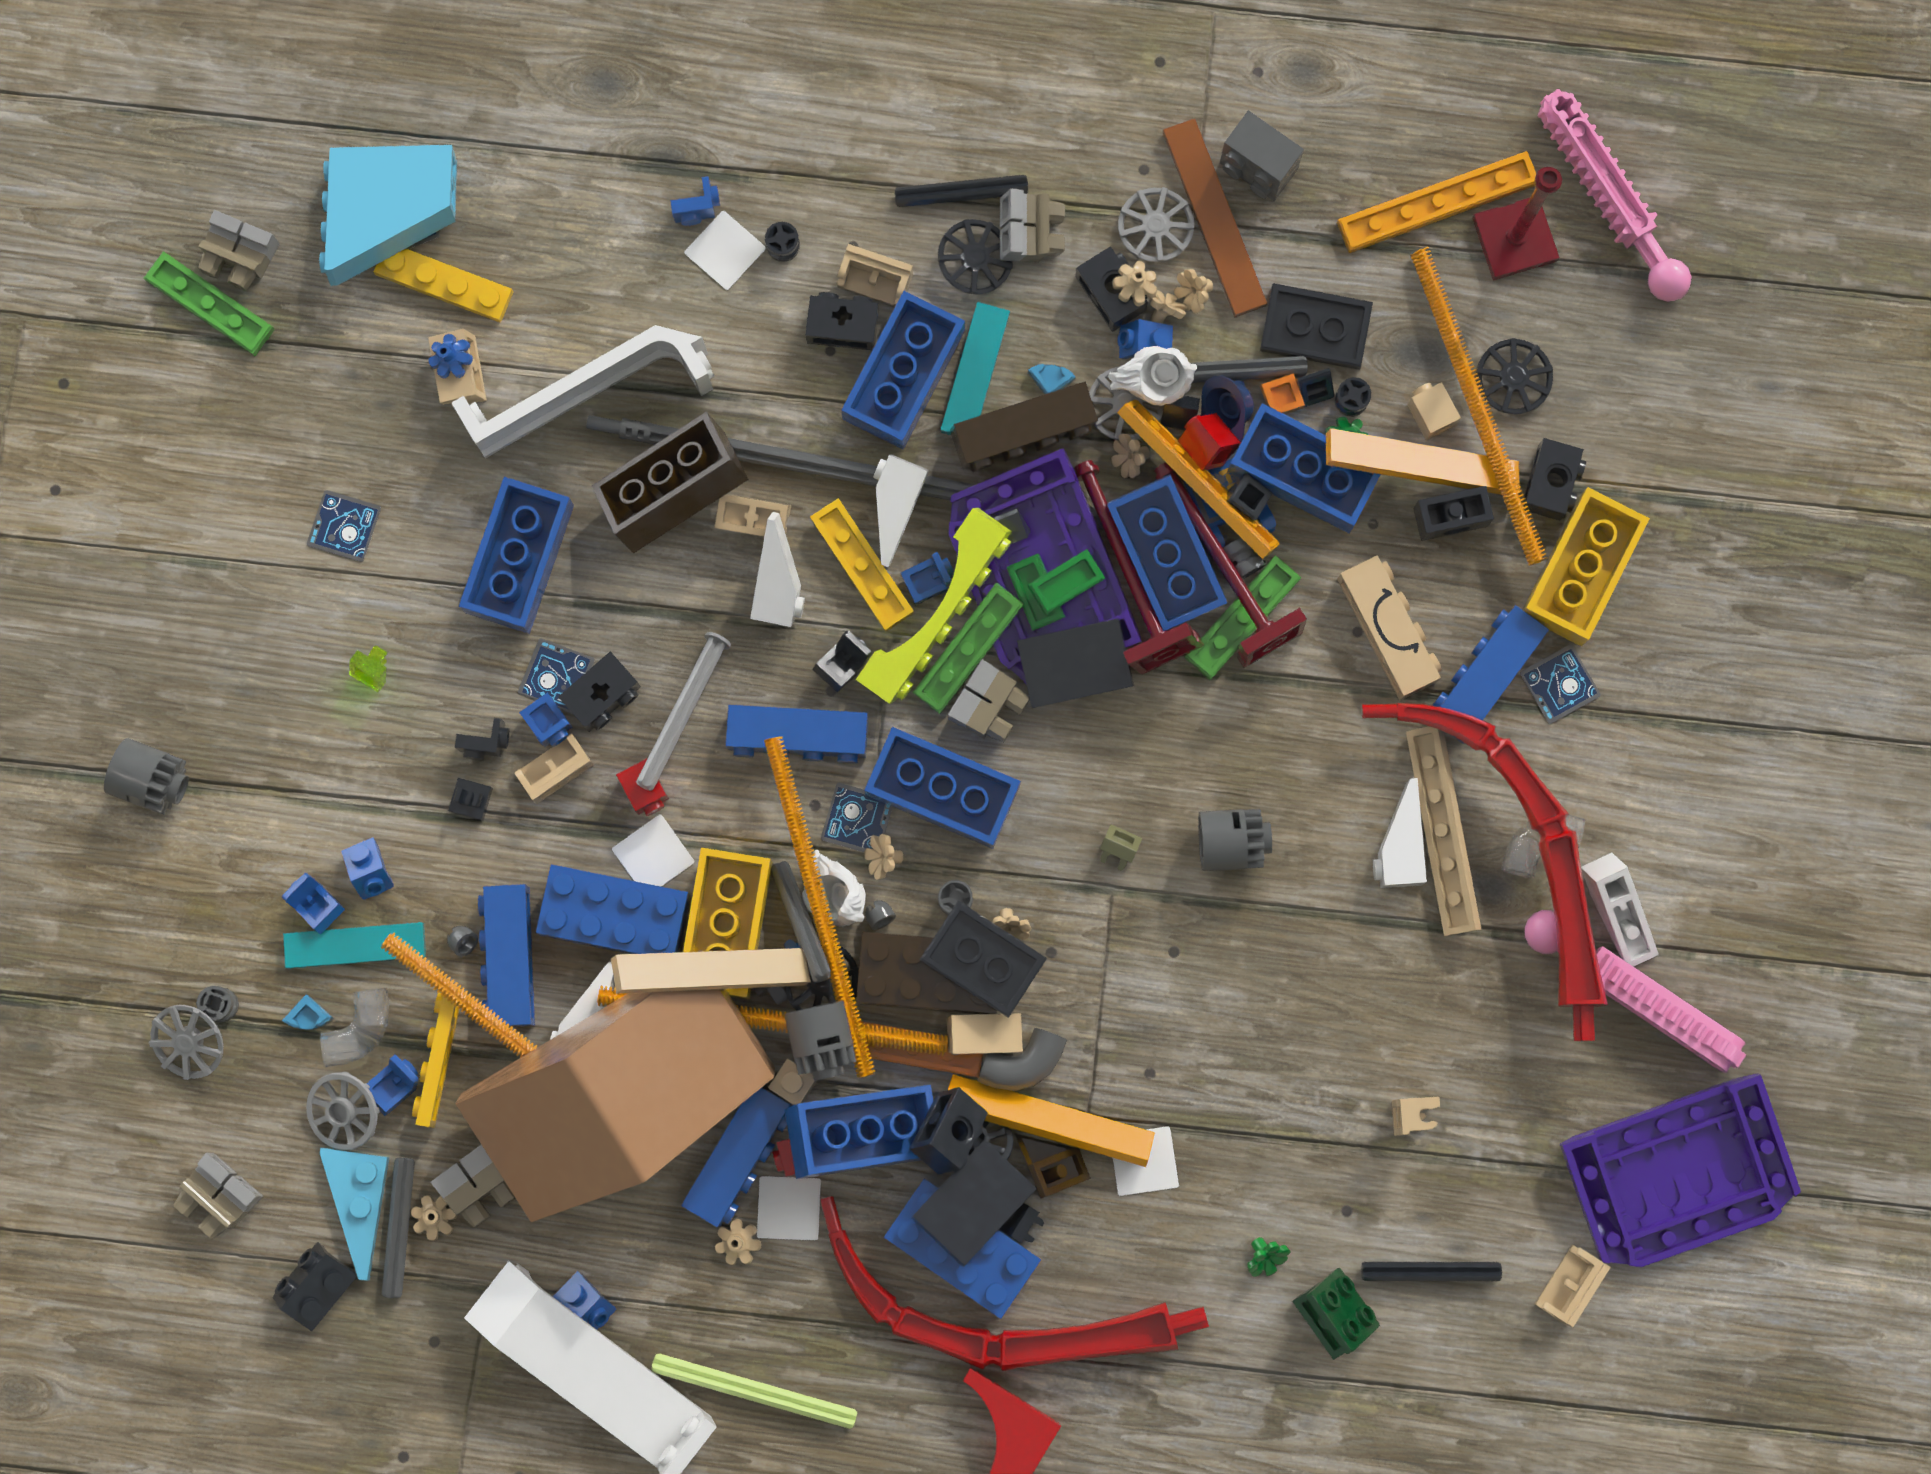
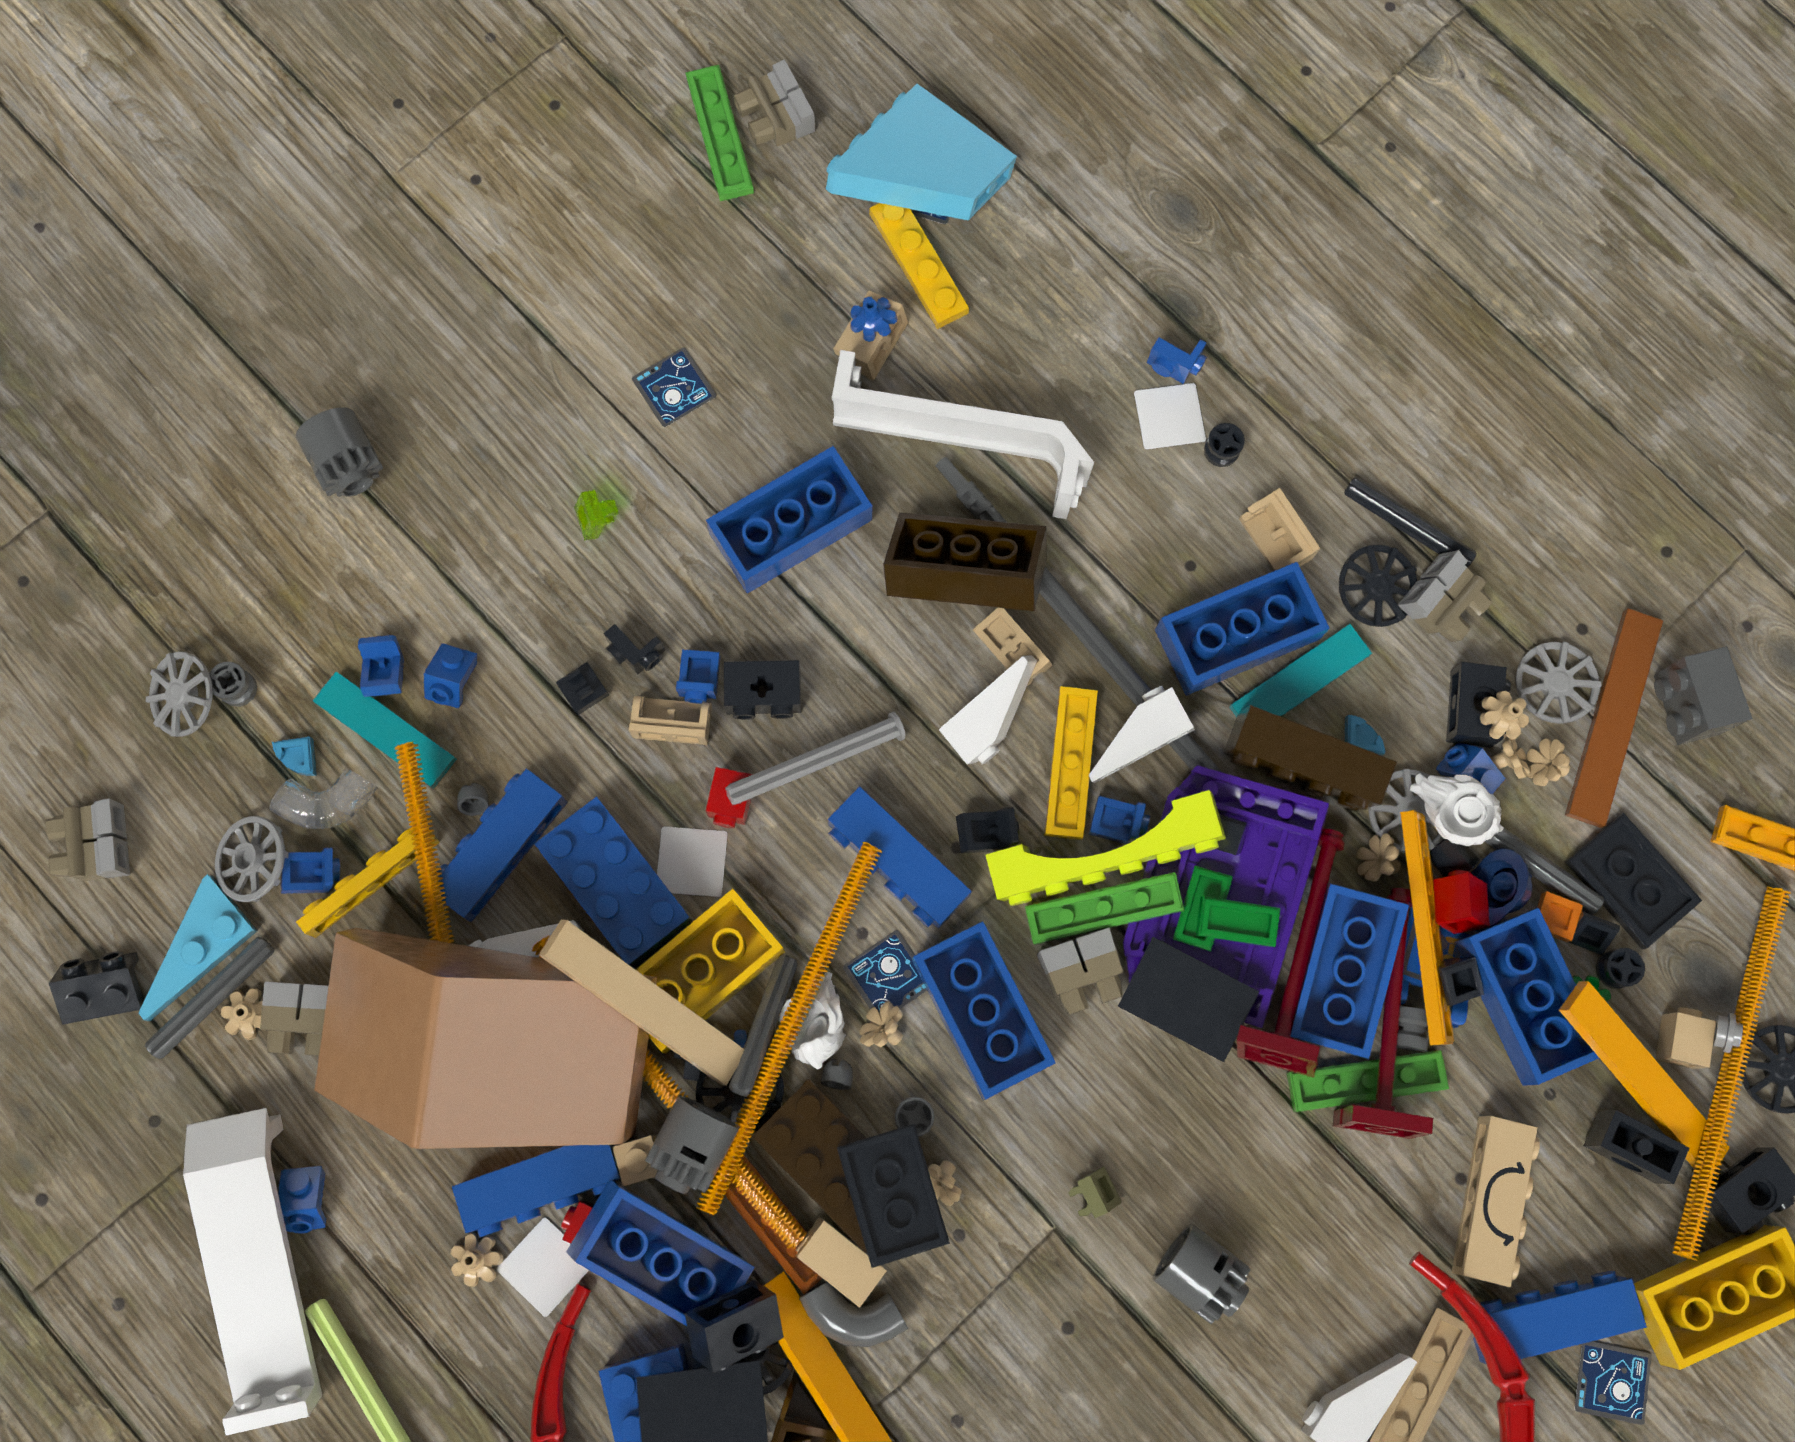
camera: 35 degrees right, 5 degrees down
sticker [518,638,595,714] -> none
black brick [805,292,879,351] -> none
none -> light grey plate [1713,1013,1743,1053]

